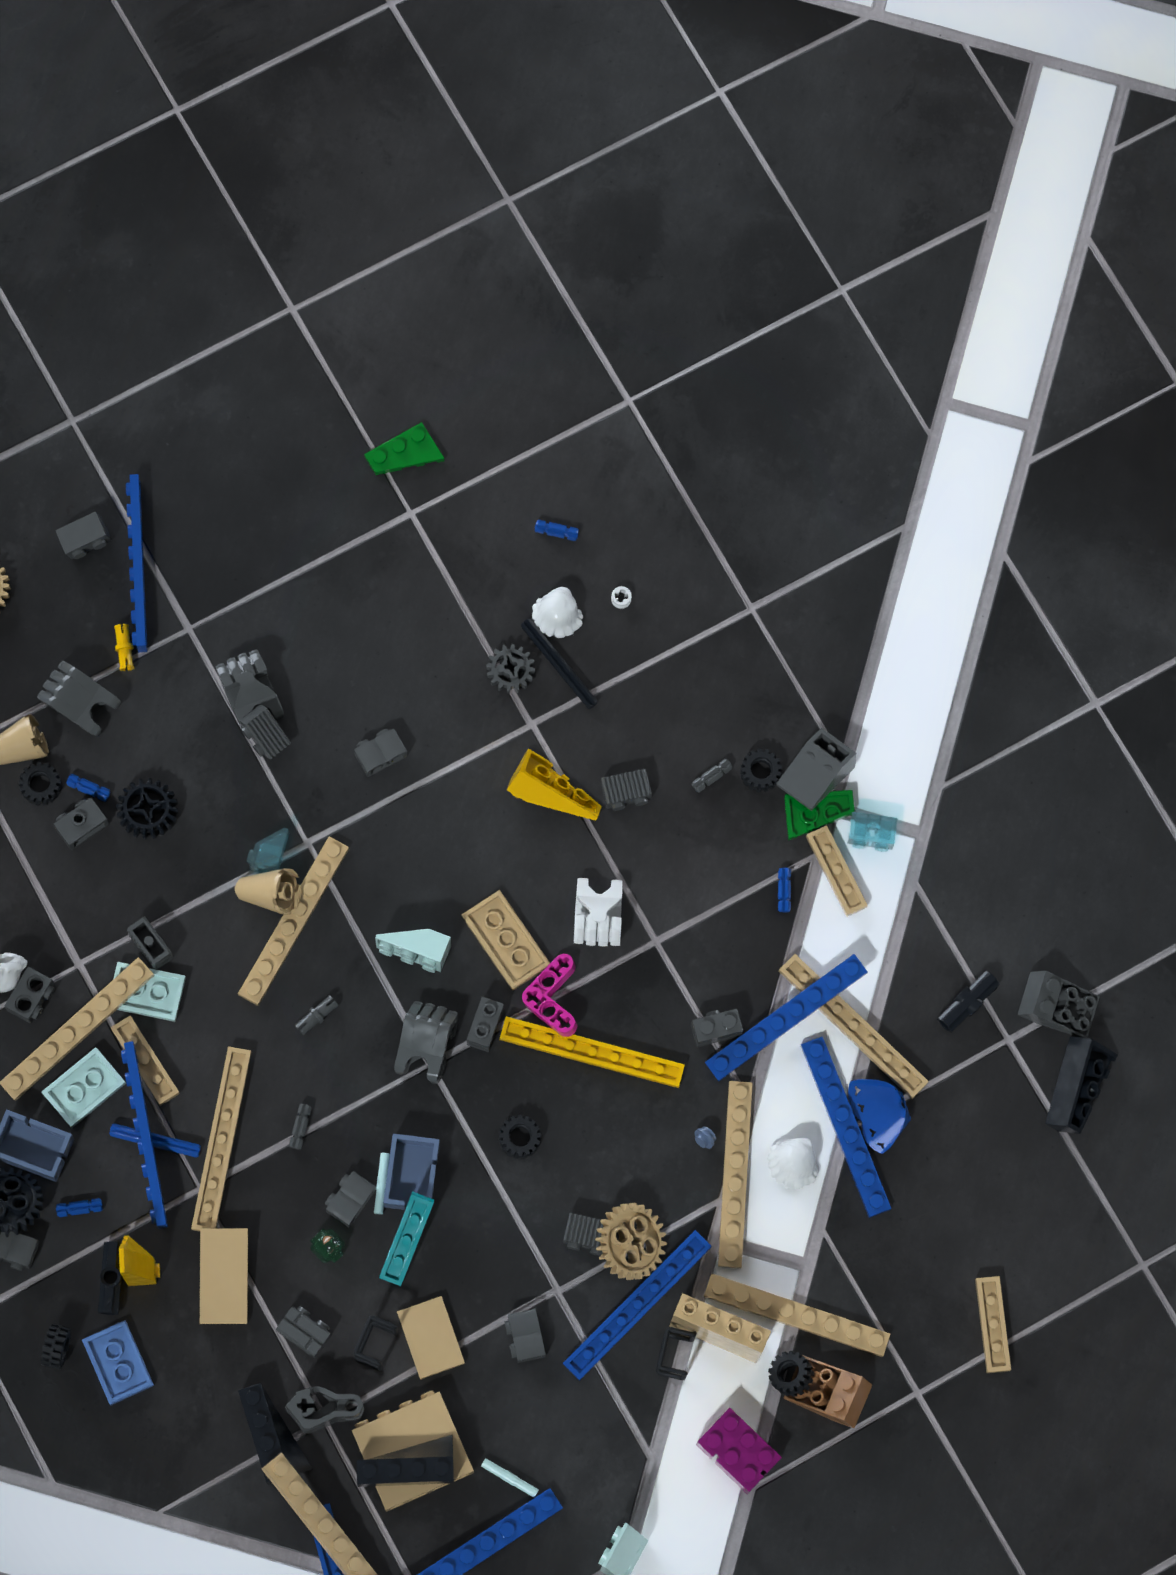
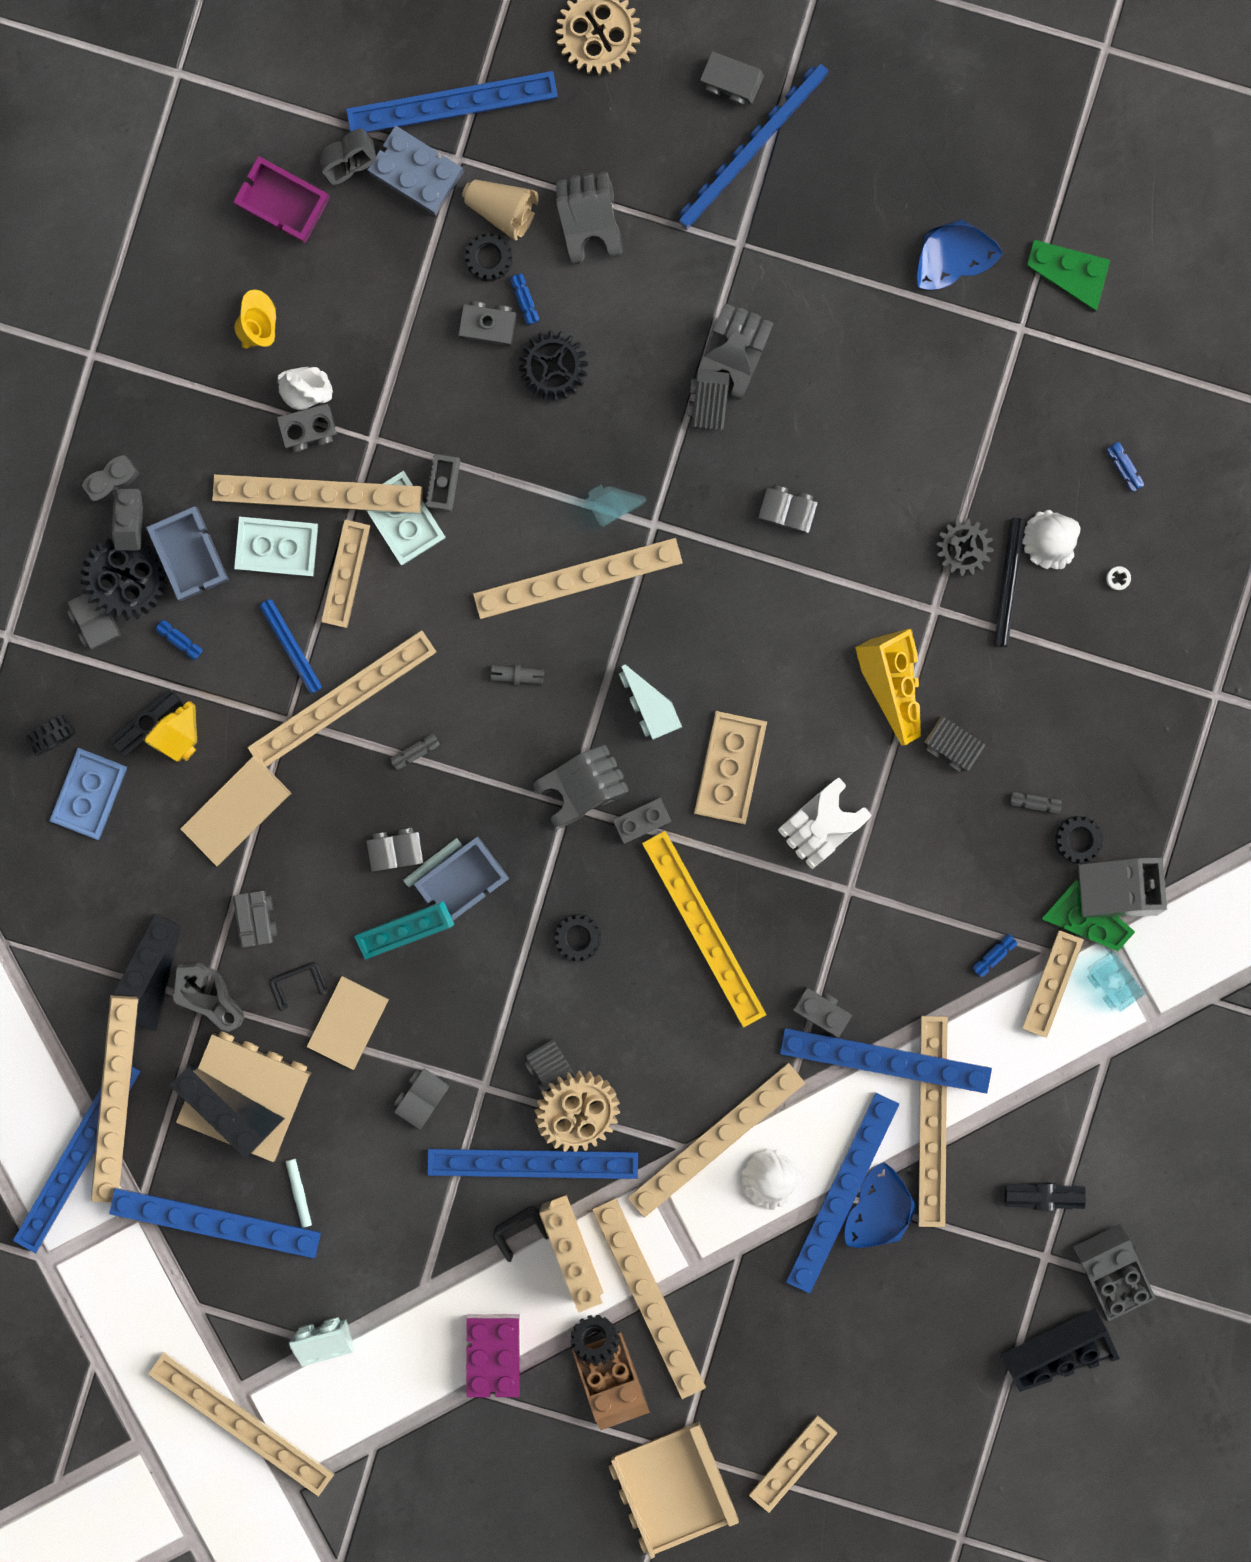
camera: 50 degrees right, 15 degrees up
yellow pin [114,624,134,671] -> none
blue plate [121,1041,168,1229] -> none
tan cone [235,868,301,915] -> none
clear green head [310,1228,345,1263] -> none
dark pink beam [522,954,577,1037] -> none
sand blue plate [695,1126,716,1149] -> none
none -> tan panel [609,1421,739,1559]
none -> blue piece [917,220,1003,290]

